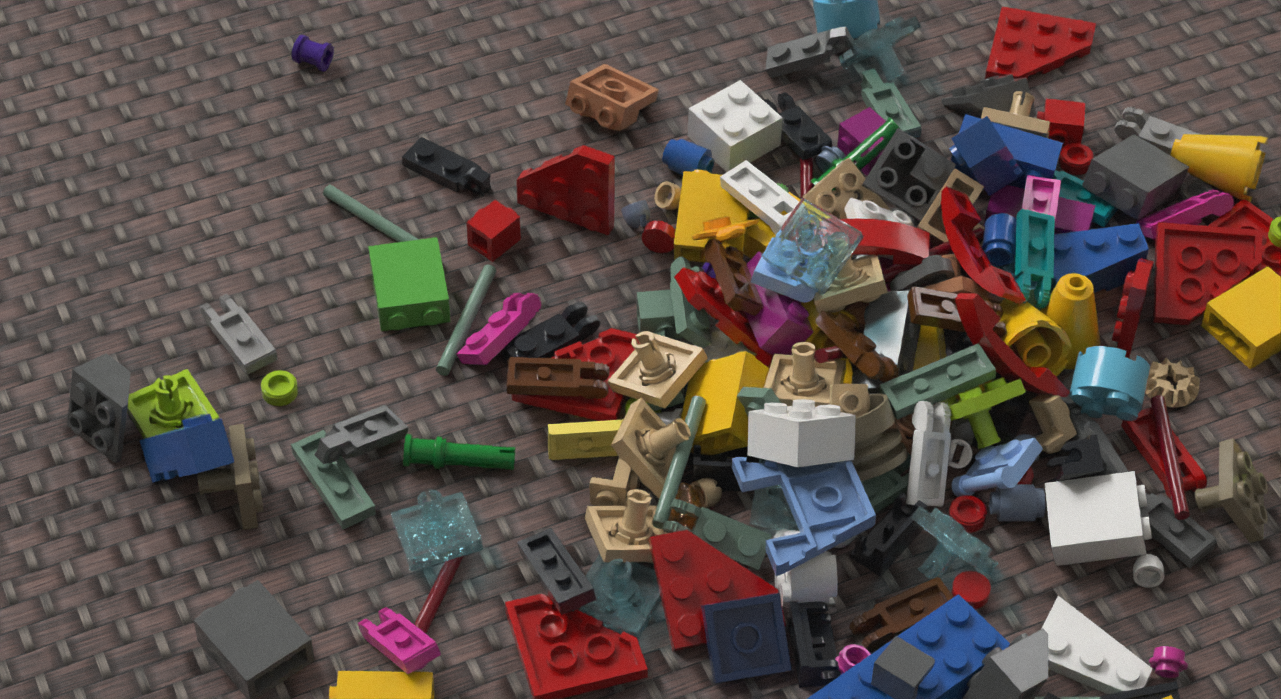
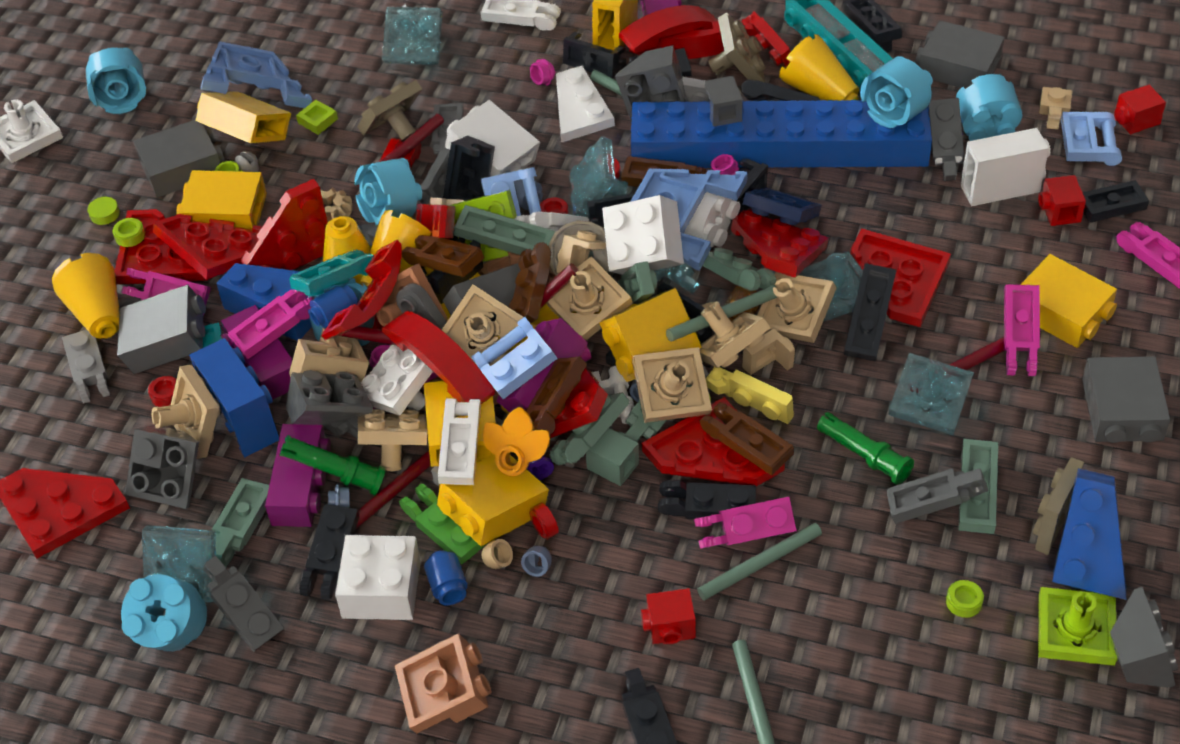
camera: 135 degrees left, 0 degrees up
light grey hinge [200,294,278,375] -> none
bright green brick [368,237,450,331] -> none
red plate [516,145,615,236] -> none
clear light blue plate [762,197,864,295] -> none
blue wedge [949,116,1024,196] -> none
red brick [1036,98,1085,147] -> none

